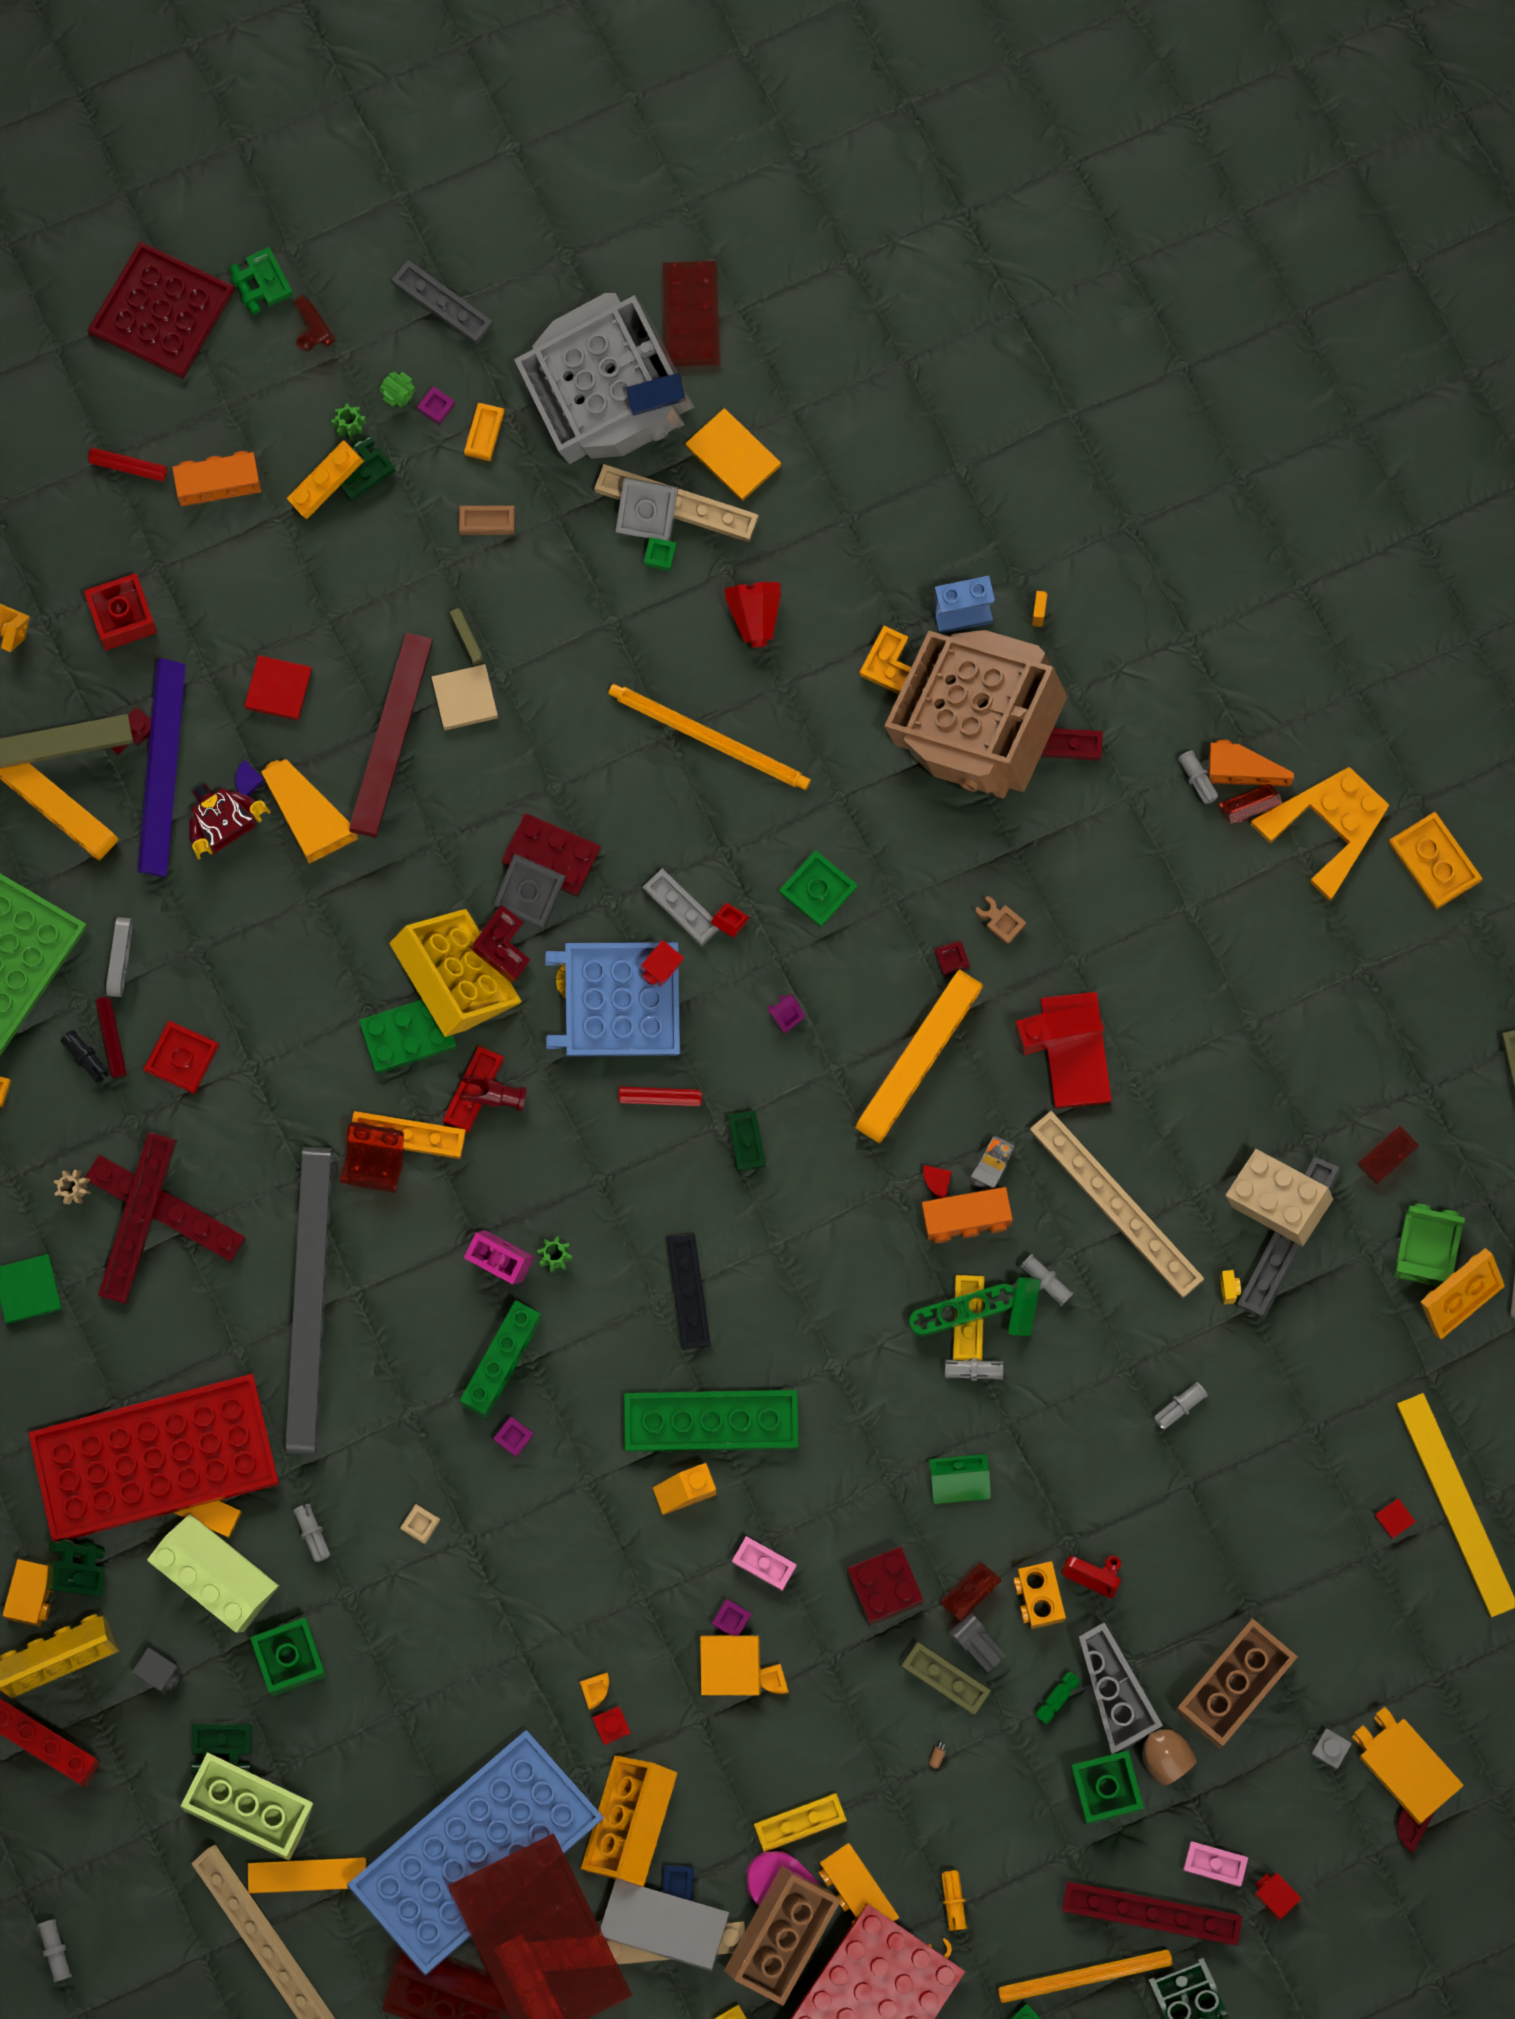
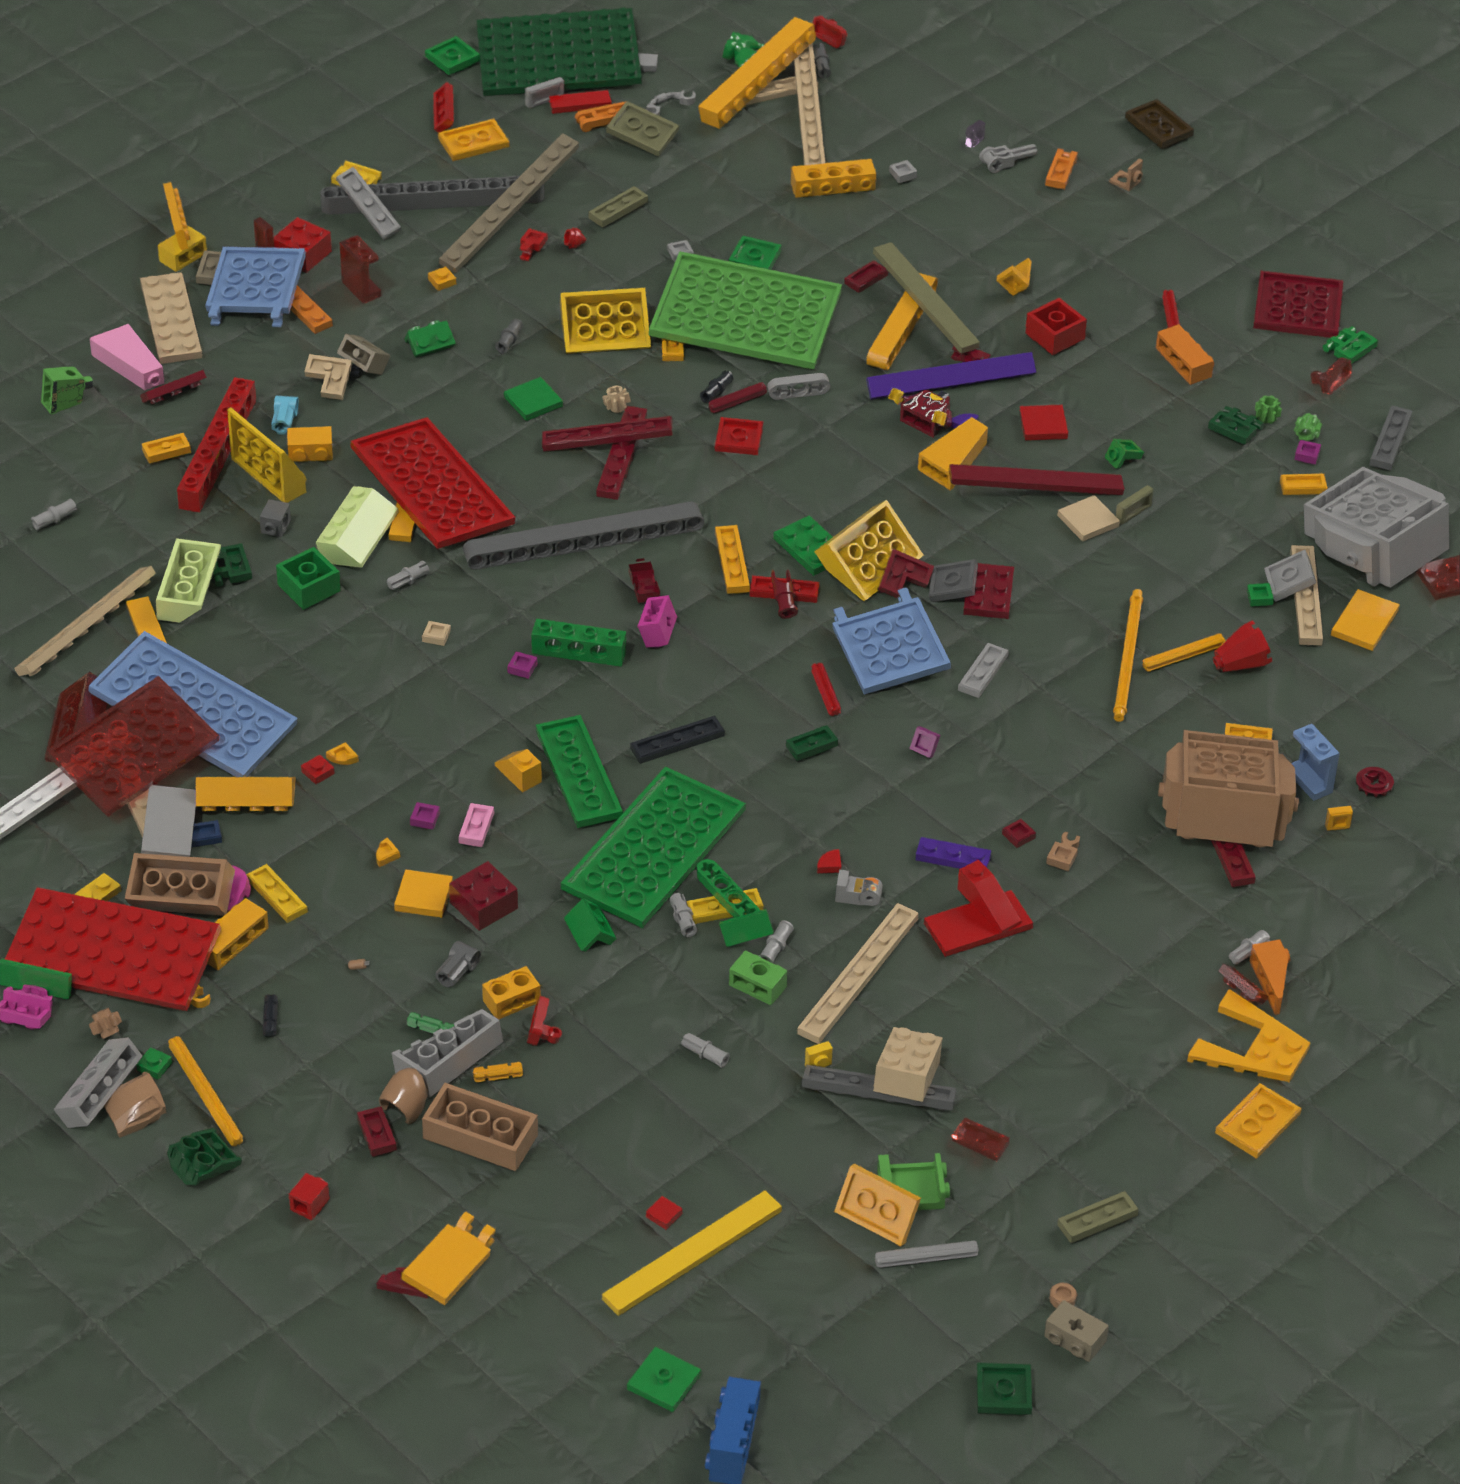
camera: 70 degrees right, 30 degrees down
dark green plate [46,1539,105,1597] -> none
light orange plate [286,440,364,519] -> none
clear red bracket [340,1122,404,1193] -> none
medium nougat tile [459,506,515,535] -> none
bright green gear [537,1236,573,1274] -> none
dark blue tile [626,373,686,416] -> none
red brick [639,940,684,988] -> none
light orange tile [700,1635,761,1695] -> none
red tile [711,902,750,938] -> none
green plate [779,850,858,929] -> none
light orange beam [855,969,984,1143] -> none
olive plate [901,1642,991,1716] -> none
orange brick [921,1187,1013,1243] -> none
clear red plate [940,1562,1001,1622] -> none
light orange axle [942,1870,967,1931] -> none
dark red plate [1062,1881,1243,1947] -> none
green brick [1069,1750,1144,1826] -> none
bright pink plate [1183,1841,1248,1887] -> none
light grey plate [1311,1728,1352,1770] -> none
none -> black axle [262,994,278,1037]
none -> dark red plate [357,1106,397,1156]
none -> light orange tile [394,869,453,918]
none -> light orange axle [473,1062,523,1082]
none -> green plate [561,766,746,928]
none -> dark red piece [629,558,660,603]
none -> bright green brick [729,950,787,1005]
none -> dark purple plate [915,837,991,869]
none -> green bracket [1105,439,1144,469]
none -> light orange axle [1142,633,1225,672]
none -> dark red gear [1356,767,1394,797]

